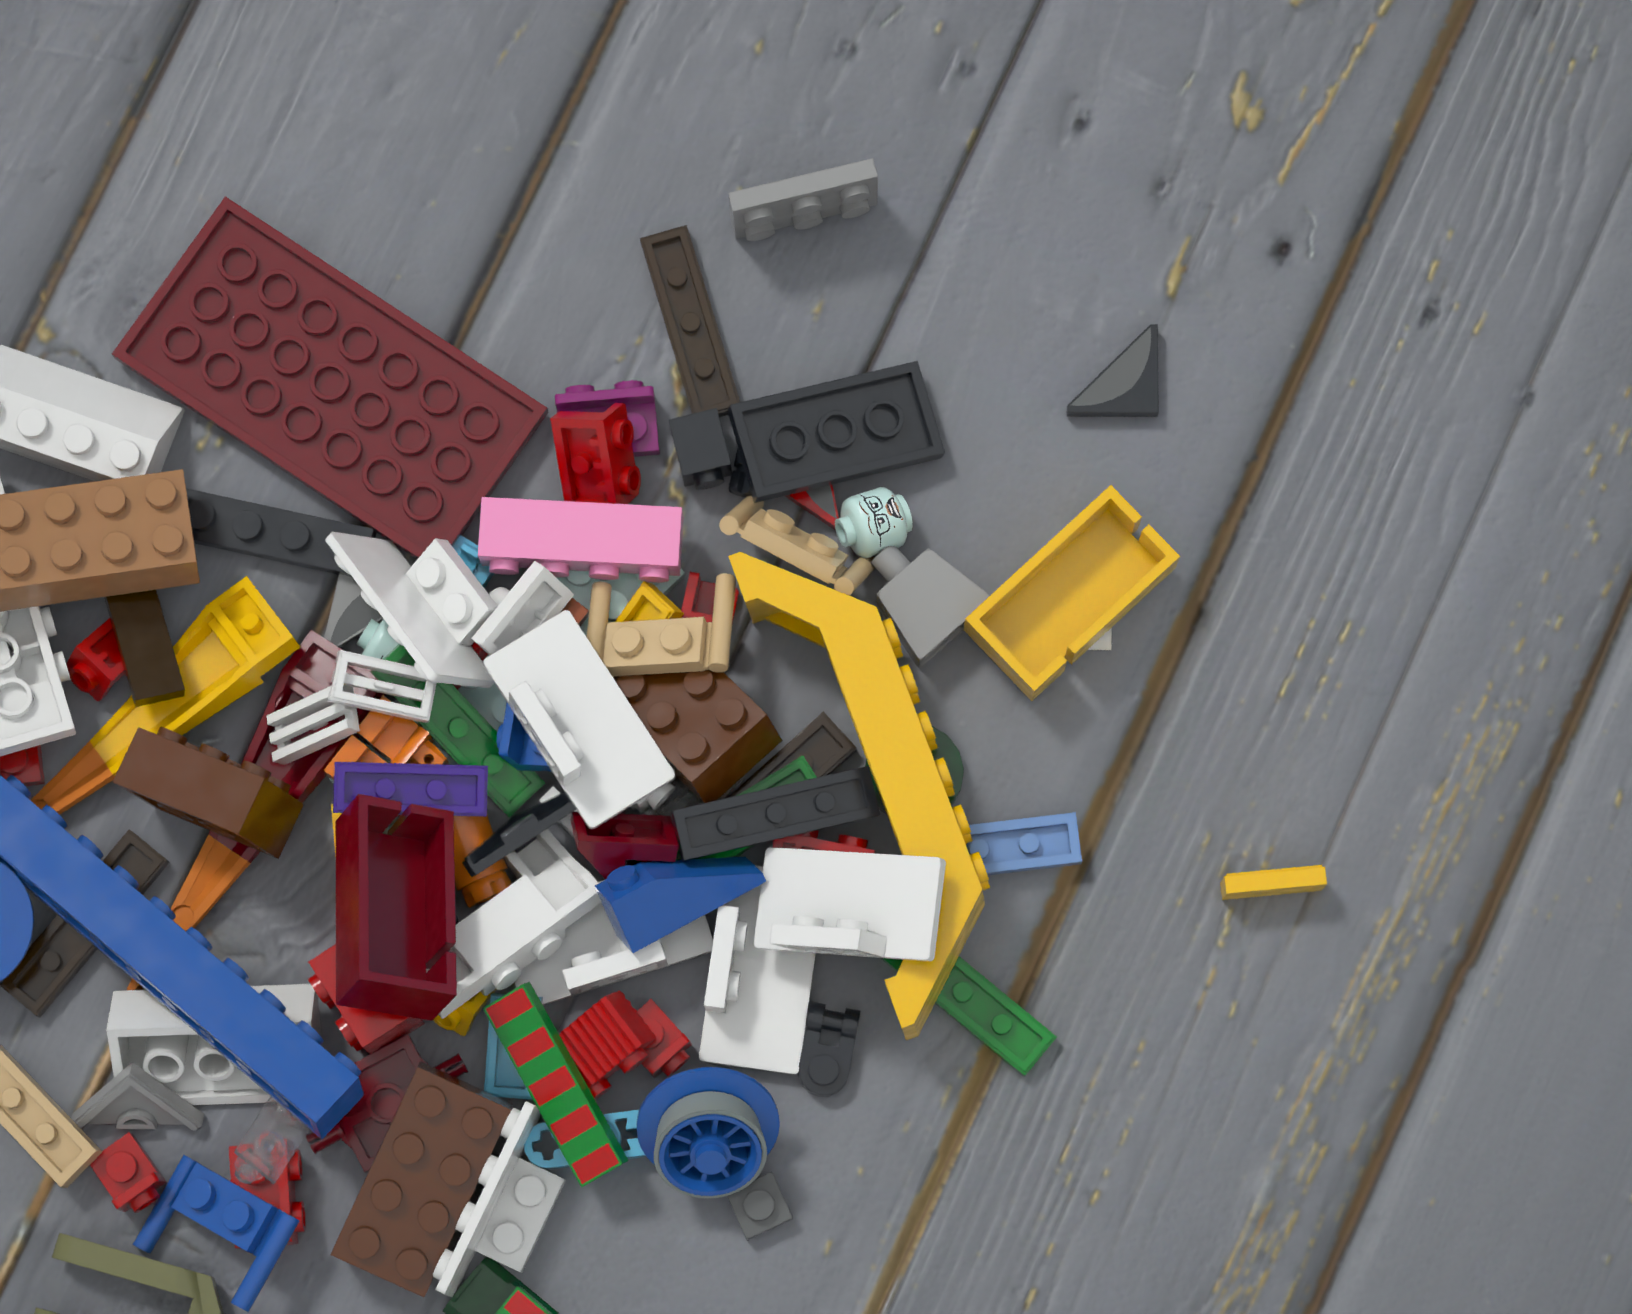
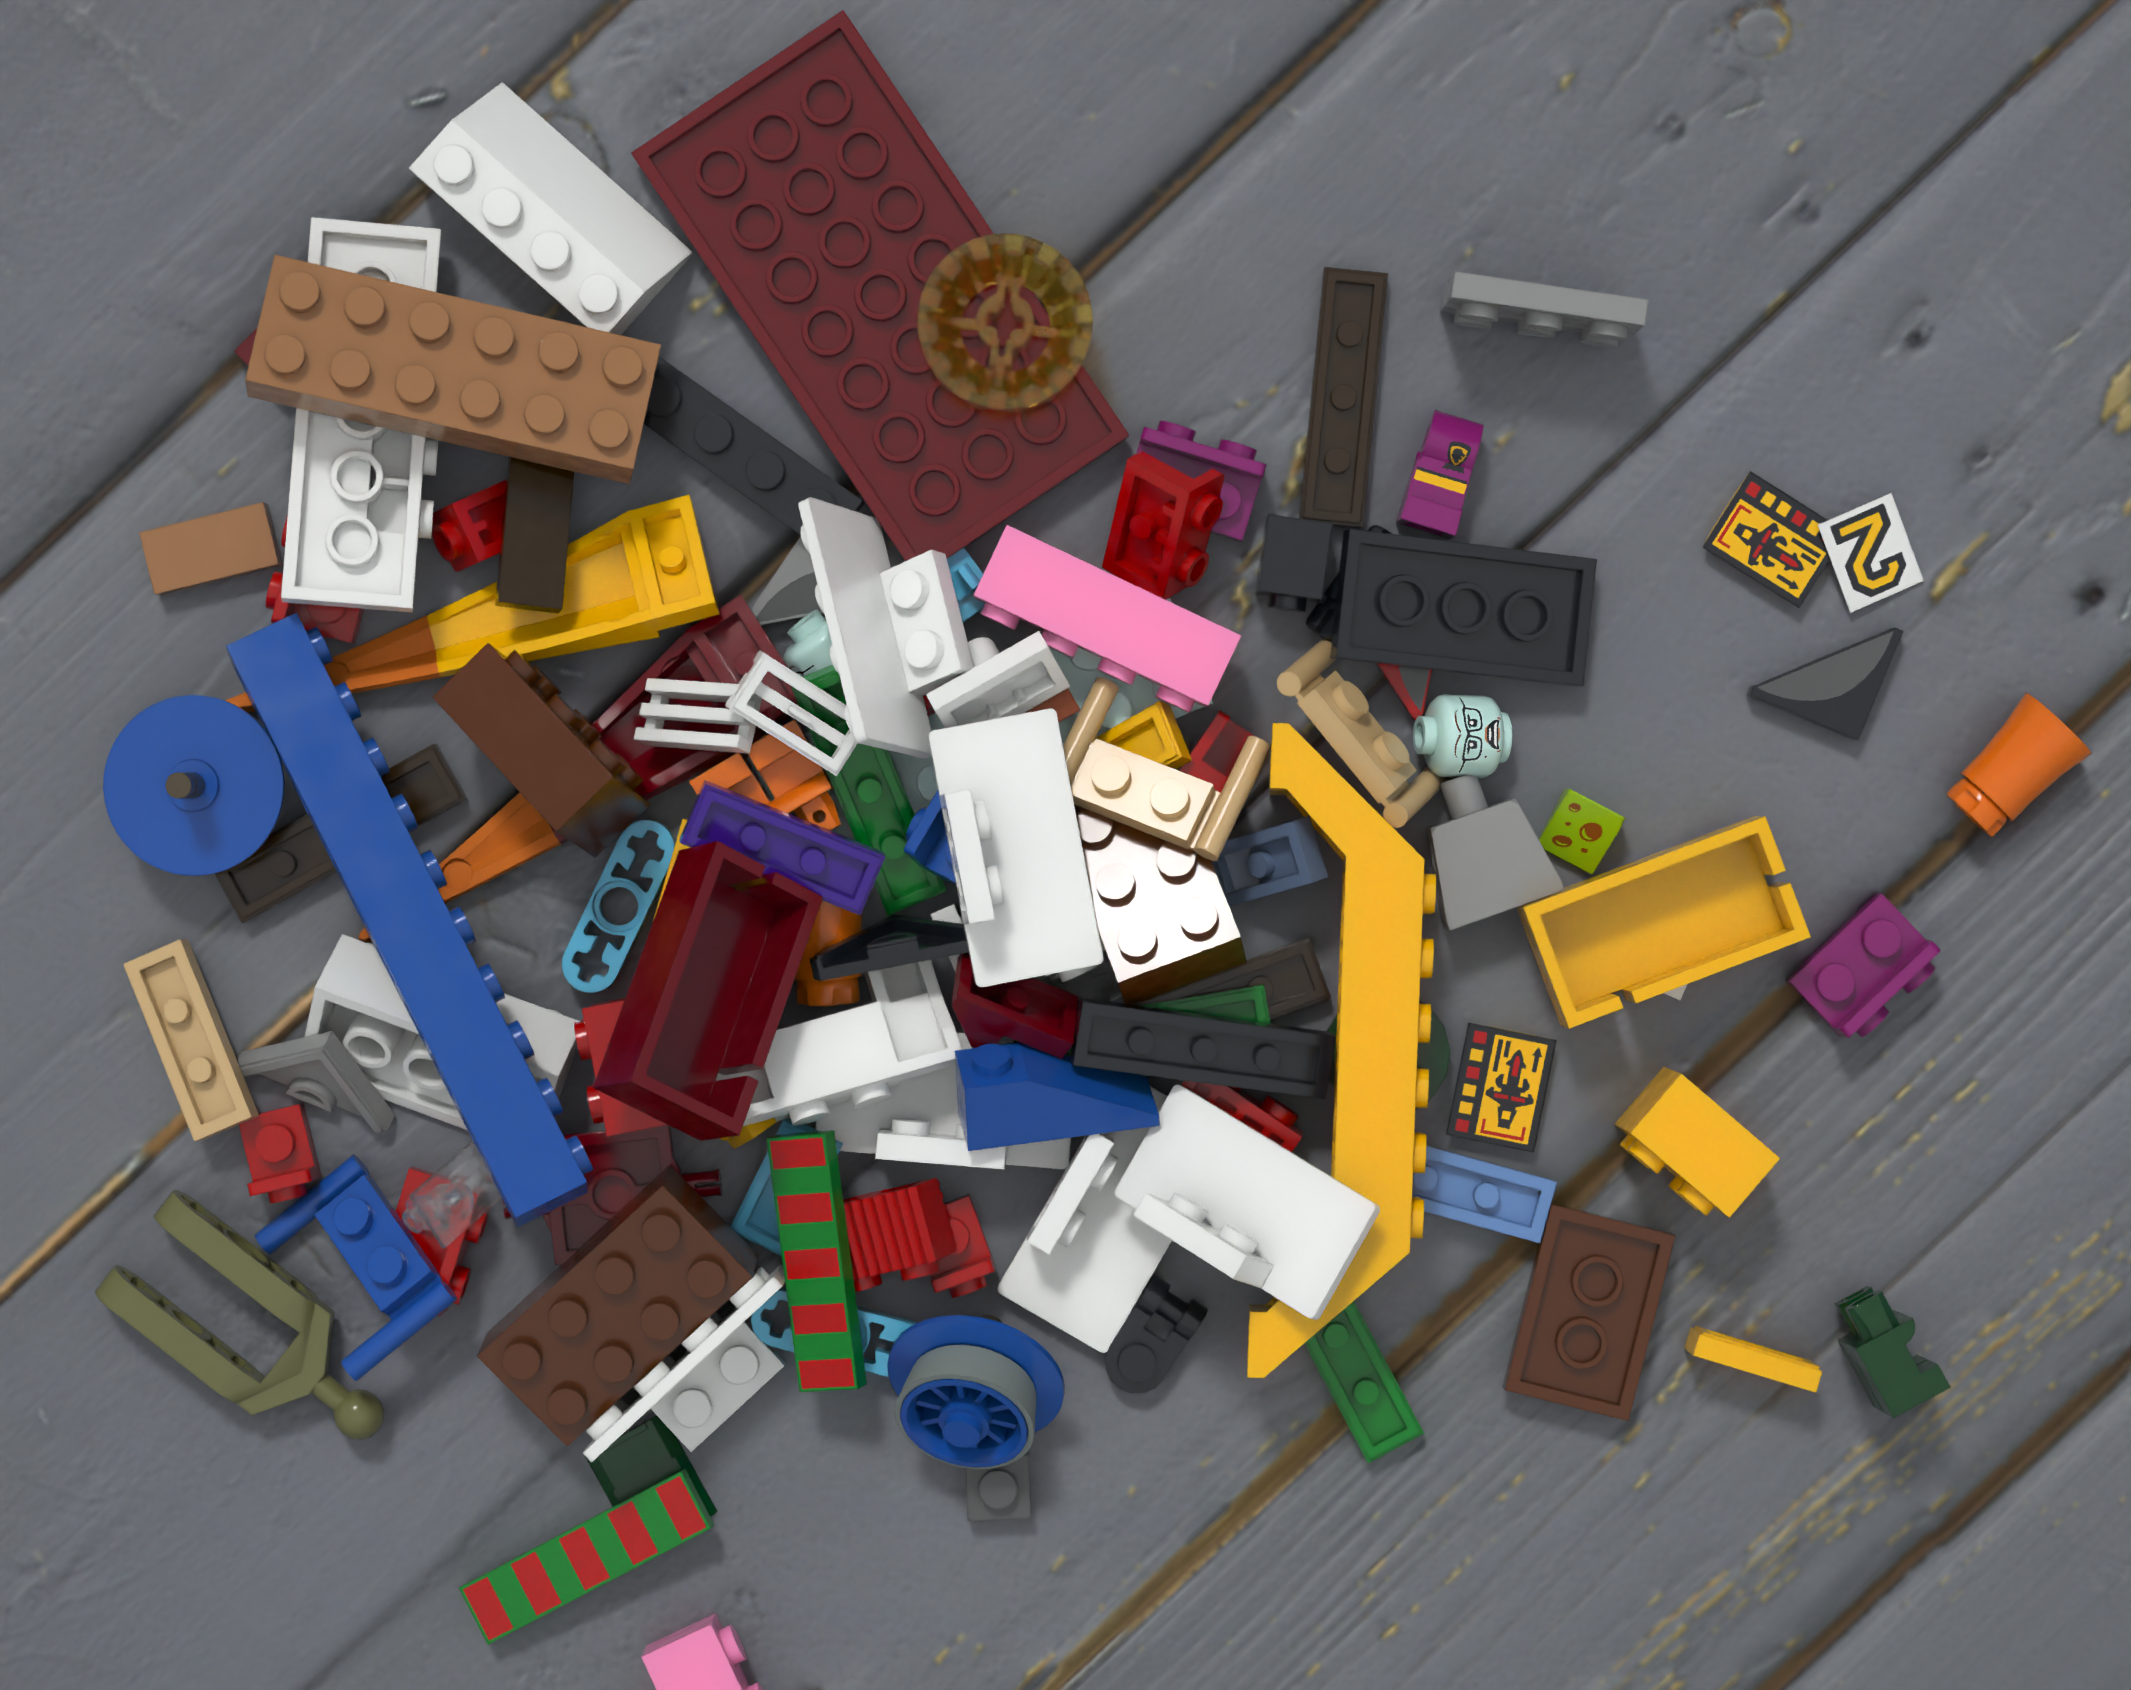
camera: 20 degrees right, 10 degrees up
none -> medium azure beam [562,820,676,993]
none -> clear yellow gear [917,233,1093,413]
none -> sand blue slope [1211,816,1329,907]
none -> magenta leg [1396,409,1484,539]
none -> piece [1446,1022,1557,1152]
none -> reddish brown plate [1502,1203,1676,1421]
none -> lime slope [1538,789,1626,875]
none -> yellow brick [1614,1067,1780,1218]
none -> piece [1703,471,1830,608]
none -> magenta bracket [1786,893,1941,1038]
none -> sticker [1818,493,1924,613]
none -> dark green hips [1835,1286,1951,1418]
none -> orange plant [1946,692,2092,837]

